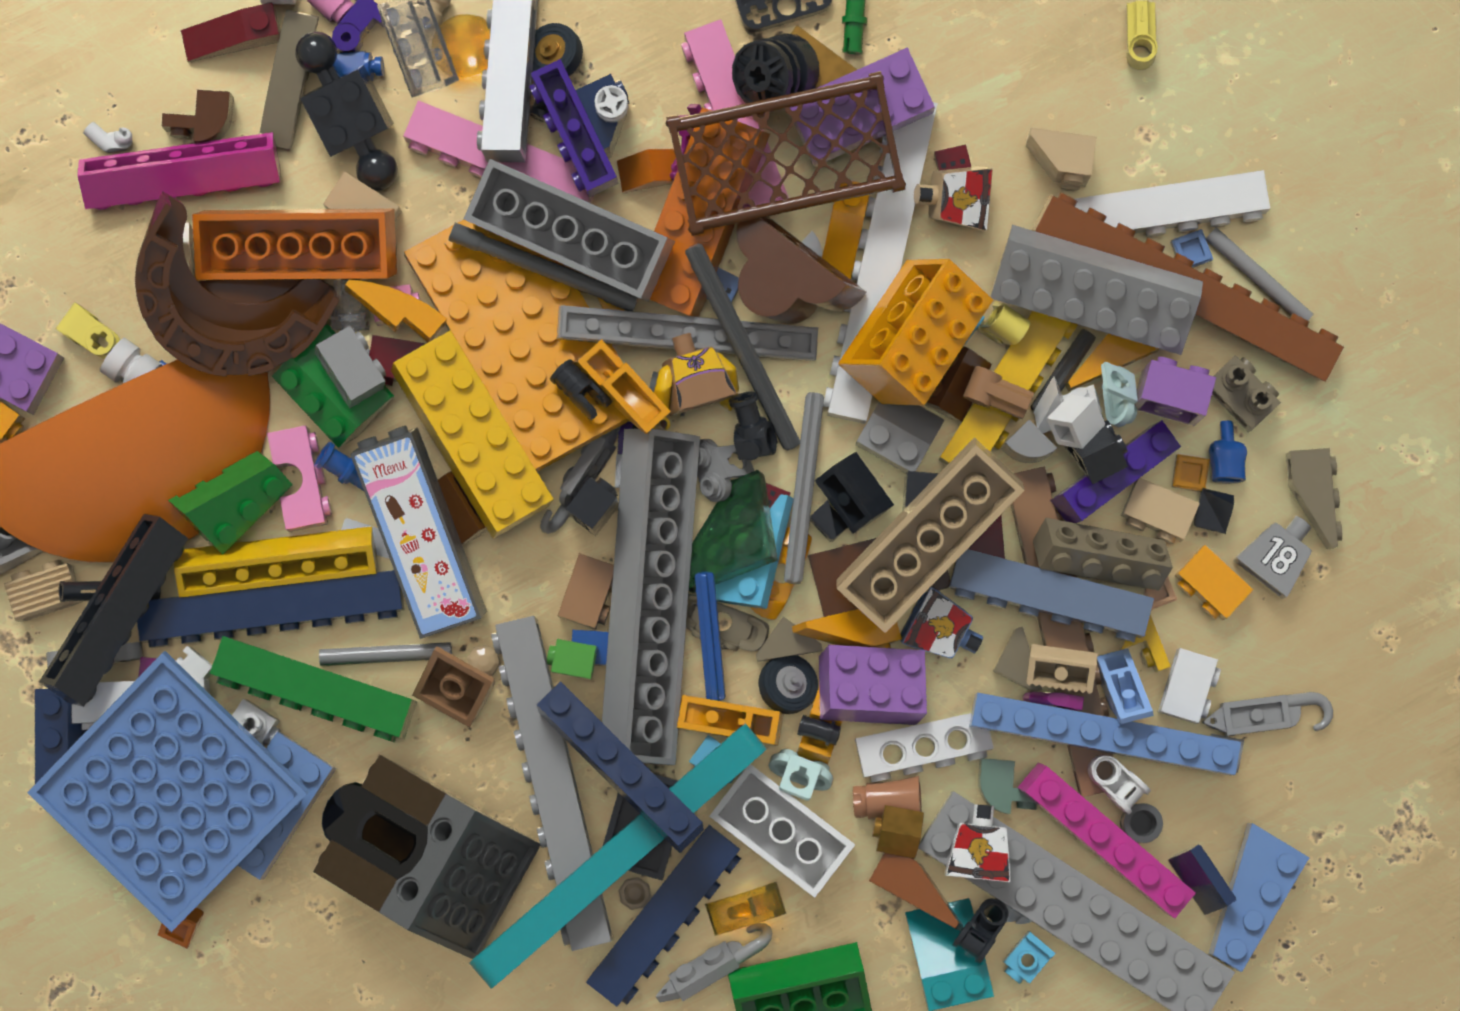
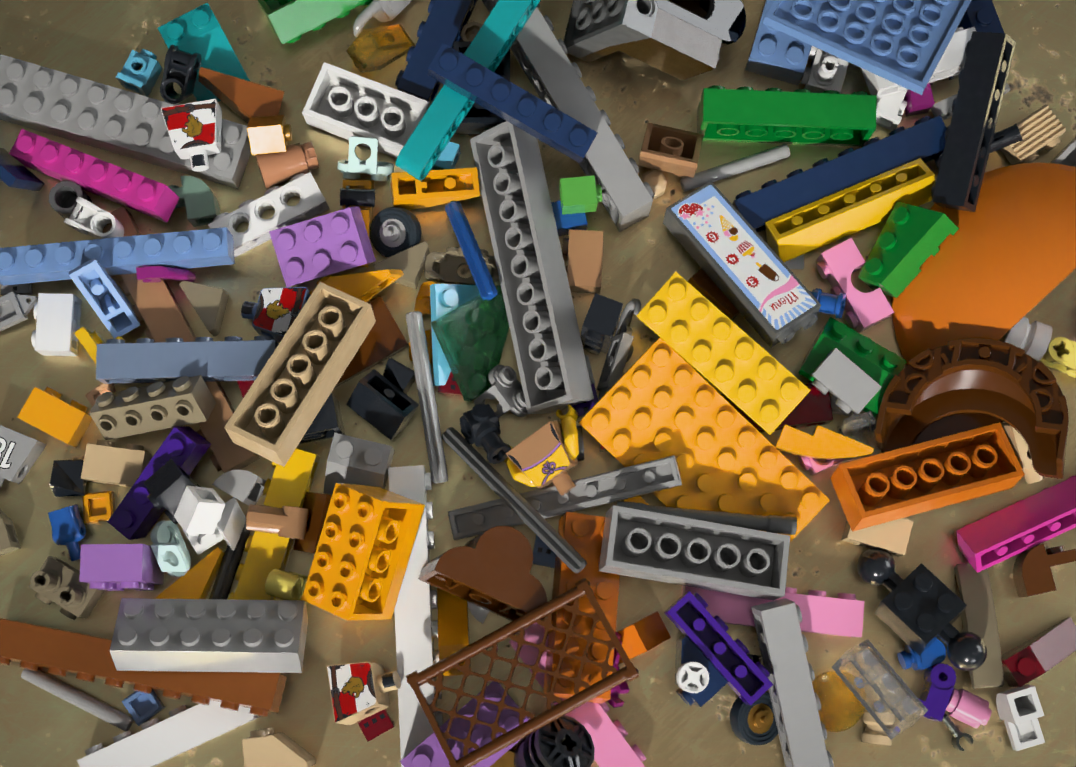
camera: 160 degrees right, 5 degrees down
black hinge [550,359,612,420] -> none
light orange slope [575,339,671,434] -> none
tan brick [1026,644,1098,694] -> none

